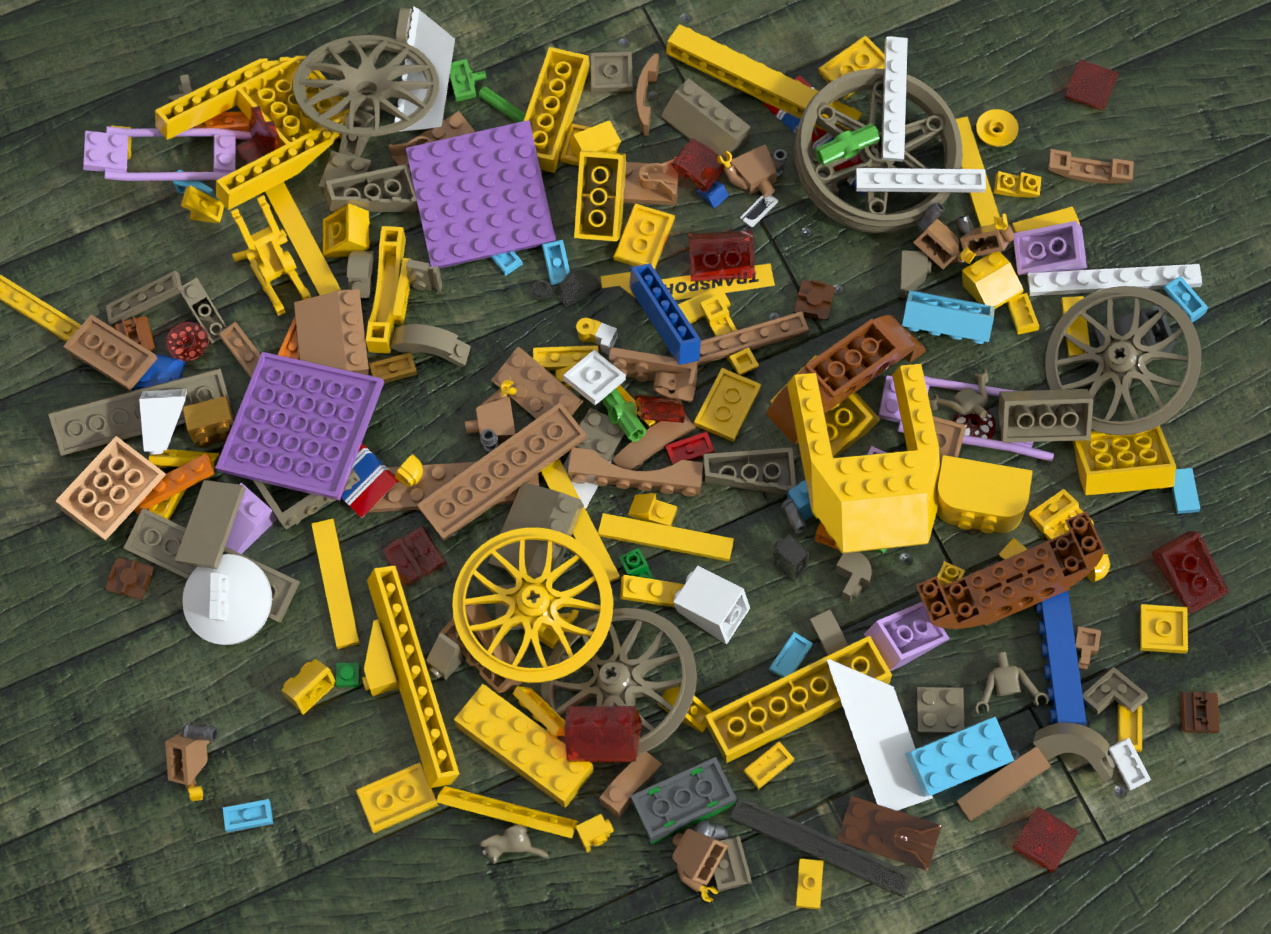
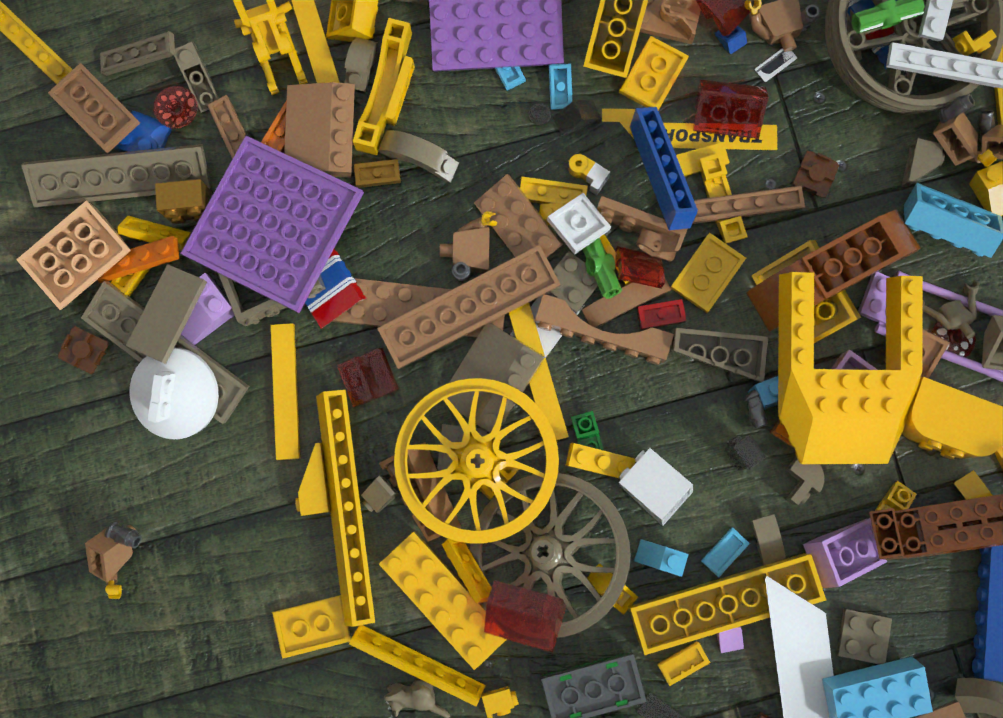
camera: 10 degrees right, 15 degrees up
dark orange piece [113,316,155,351] -> none
white slope [139,388,187,454] -> none
medium azure plate [223,799,273,832] -> none
yellow slope [281,659,336,715] -> none
green plate [336,663,360,688] -> none
yellow piece [395,454,423,487] -> none
dark tan plate [406,259,443,292] -> none
yellow tile [598,513,734,562] -> none
medium nougat slope [600,752,662,818] -> none
yellow slope [628,493,677,526] -> none
dark tan piece [974,652,1049,715] -> none
none -> medium azure slope [634,539,689,577]
none -> lavender slope [716,626,744,653]
none -> yellow bracket [953,29,997,56]

